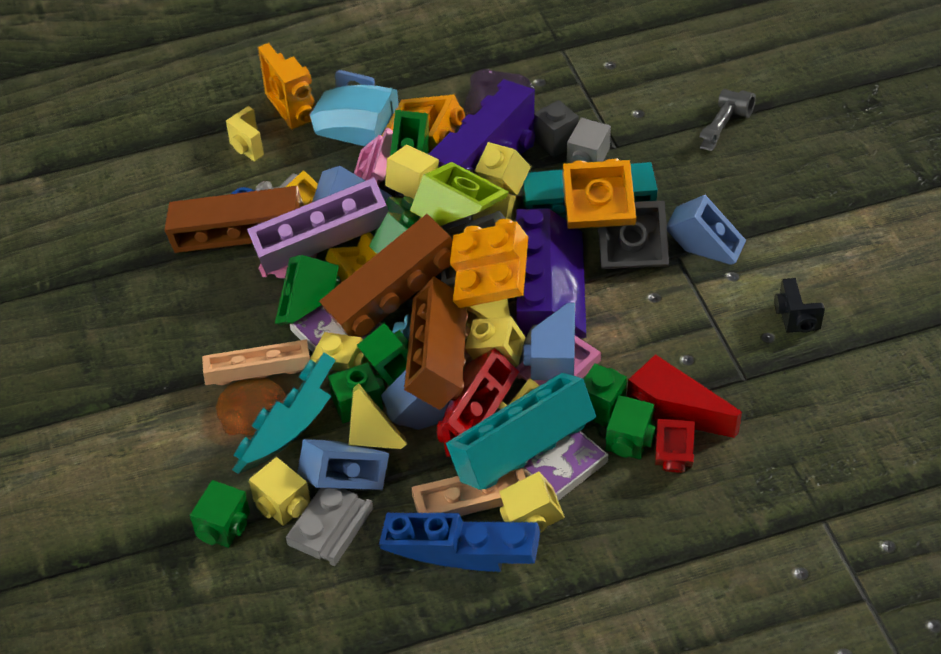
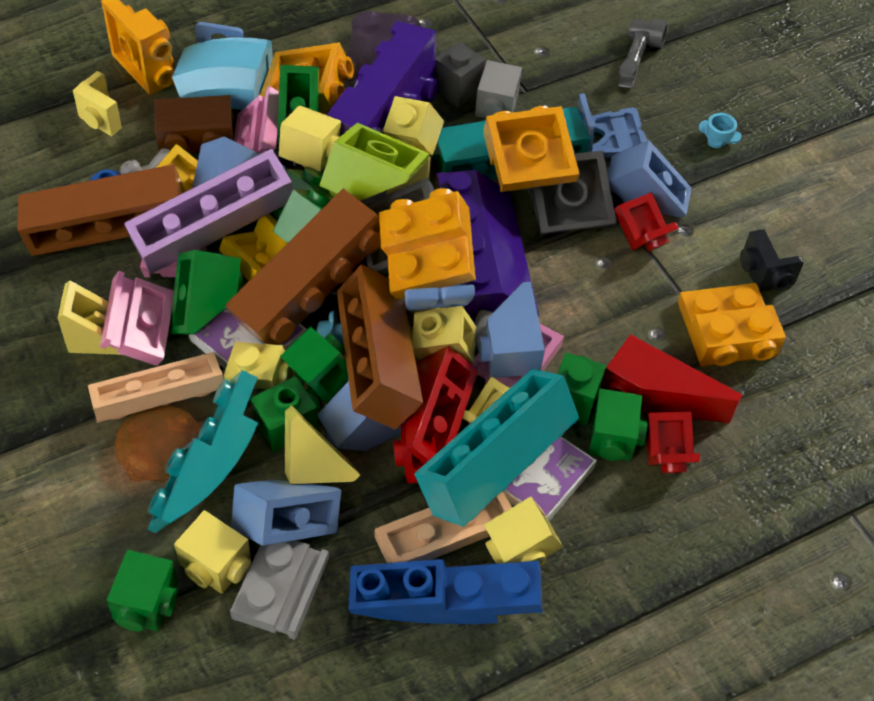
camera: 15 degrees left, 5 degrees up
none -> light yellow slope [58,281,123,355]
none -> bright pink plate [100,271,174,366]
none -> reddish brown brick [154,95,234,153]
none -> medium blue piece [404,284,475,312]
none -> medium blue piece [578,93,647,158]
none -> red bracket [614,192,679,252]
none -> light orange plate [678,283,786,366]
none -> medium azure plate [699,113,741,148]

